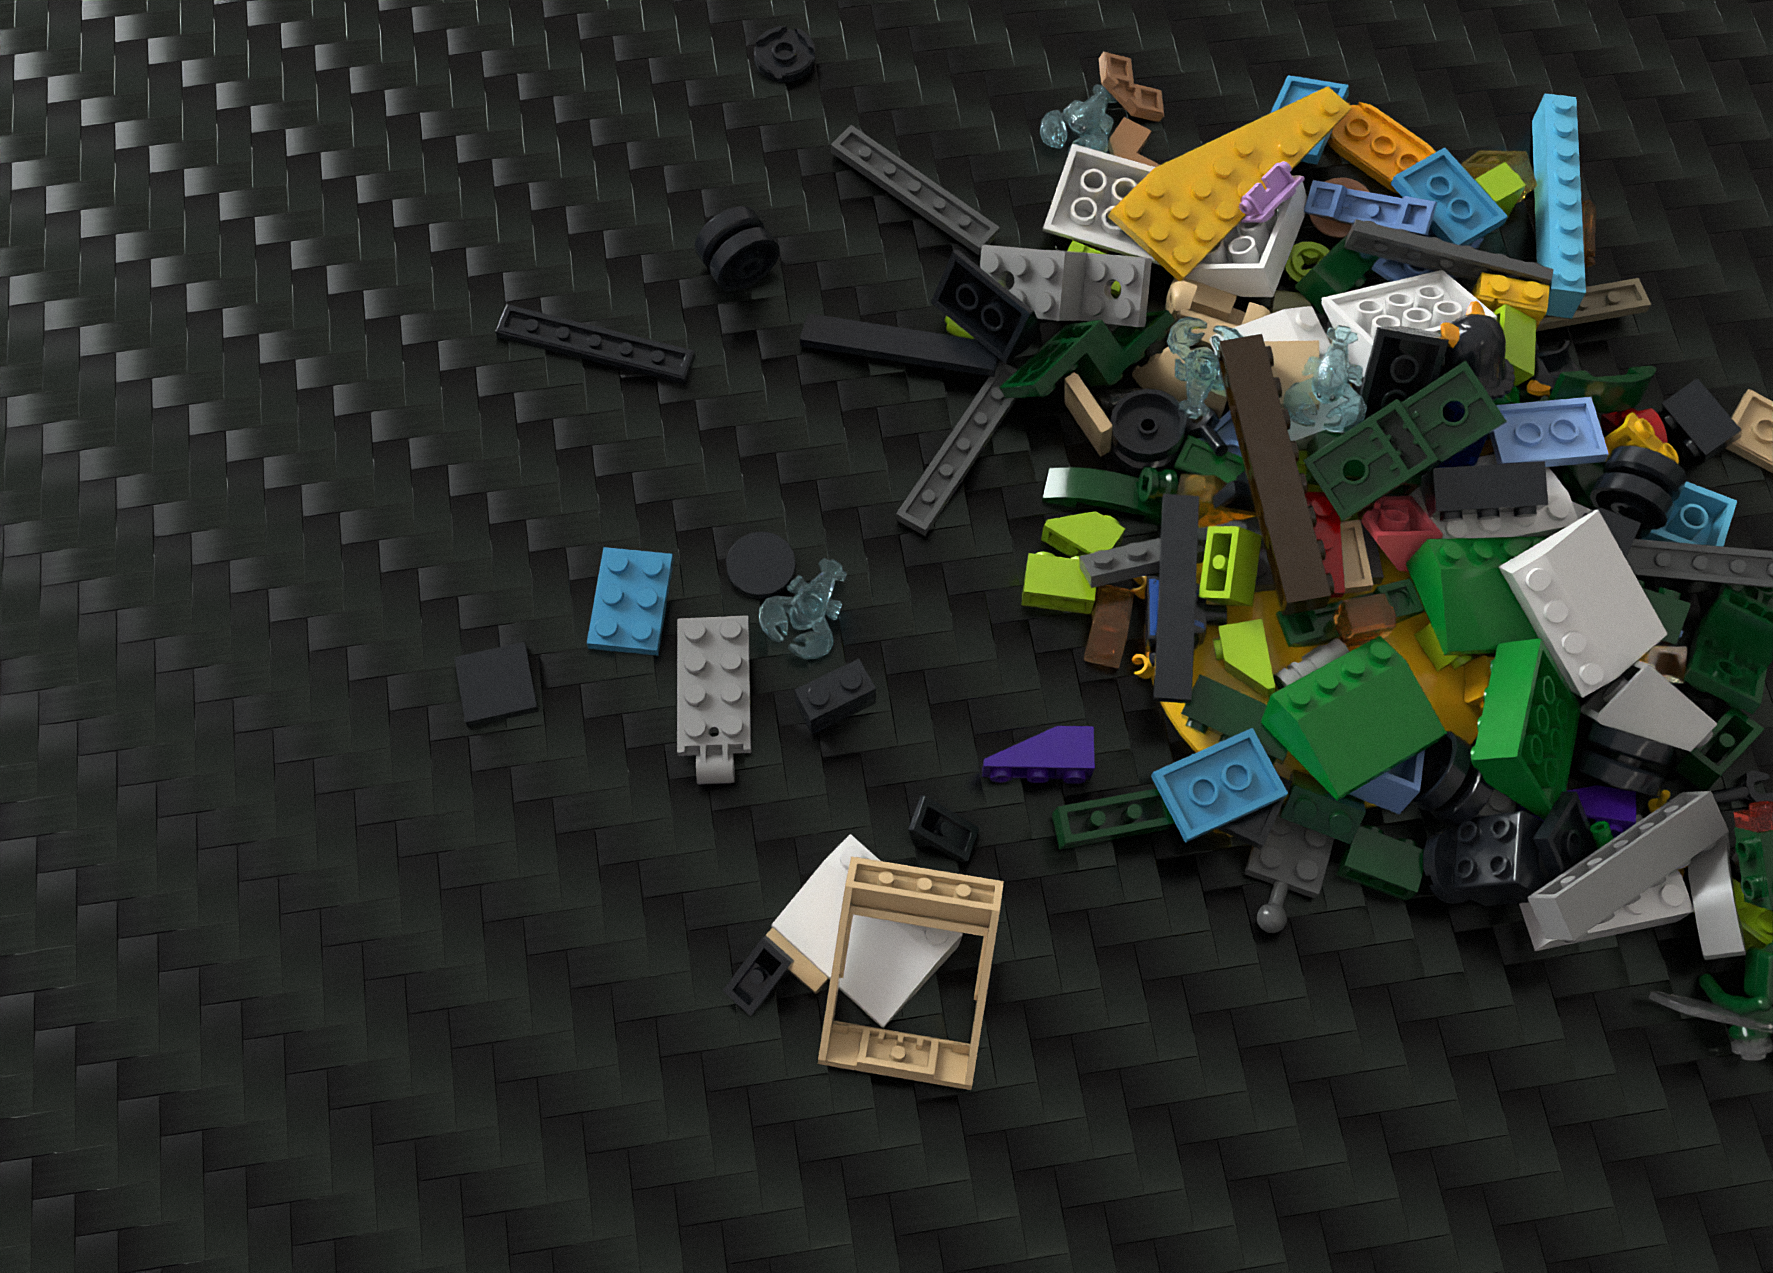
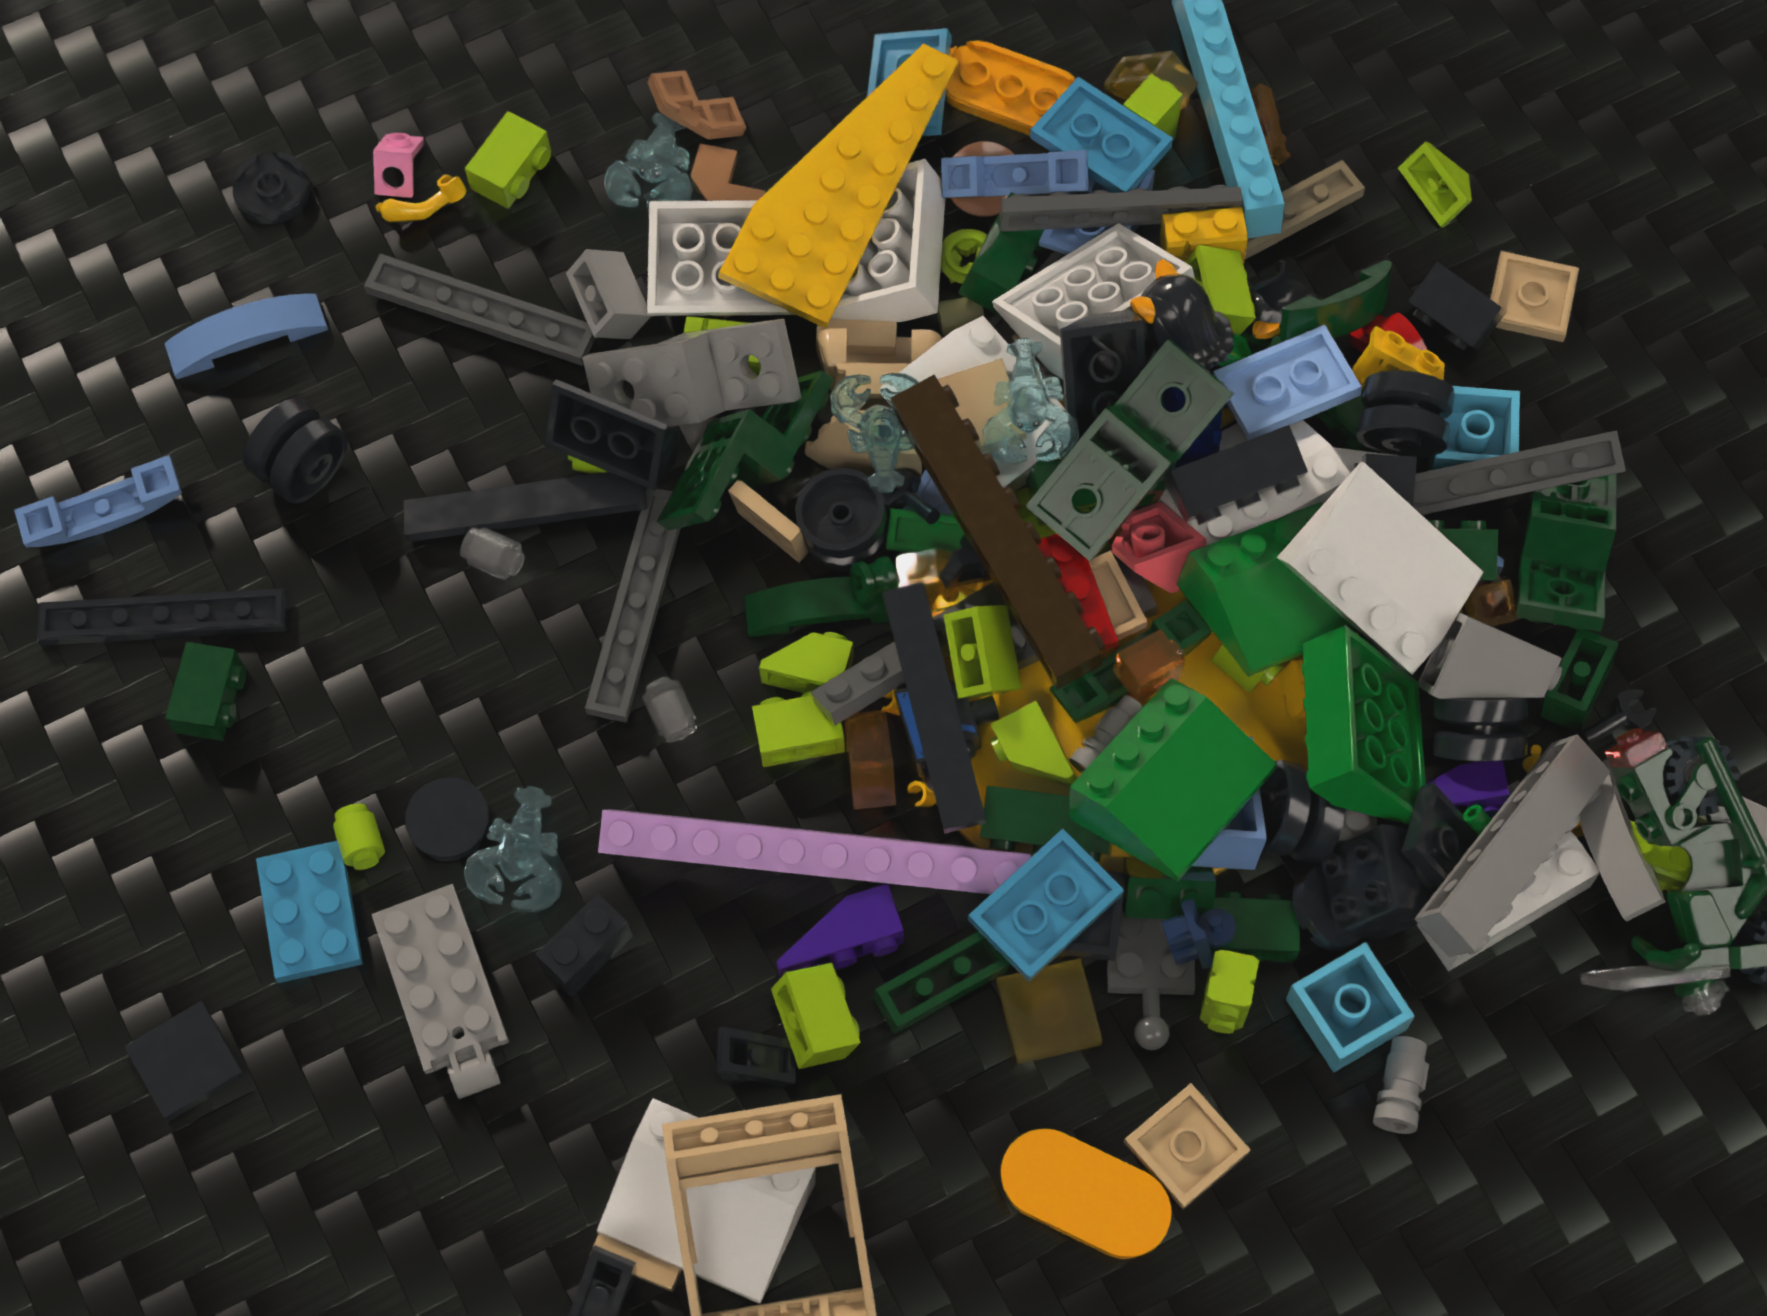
camera: 15 degrees left, 0 degrees up
lavender hinge [1239,161,1305,223] -> none
none -> medium blue slope [14,455,182,548]
none -> medium blue slope [165,294,328,379]
none -> dark green brick [165,642,246,741]
none -> lime brick [333,803,385,870]
none -> bright pink bracket [373,133,424,198]
none -> yellow piece [376,175,466,222]
none -> clear brick [460,527,525,580]
none -> lime brick [465,111,551,209]
none -> light grey brick [566,249,651,339]
none -> lavender brick [598,809,1032,894]
none -> clear brick [642,677,697,742]
none -> lime brick [771,963,861,1069]
none -> clear yellow tile [996,958,1103,1064]
none -> light orange tile [1001,1129,1171,1259]
none -> tan tile [1124,1083,1250,1210]
none -> dark blue hips [1161,899,1236,969]
none -> lime brick [1200,949,1259,1034]
none -> medium azure brick [1286,942,1414,1073]
none -> light grey axle [1373,1036,1429,1134]
none -> lime slope [1398,142,1472,227]

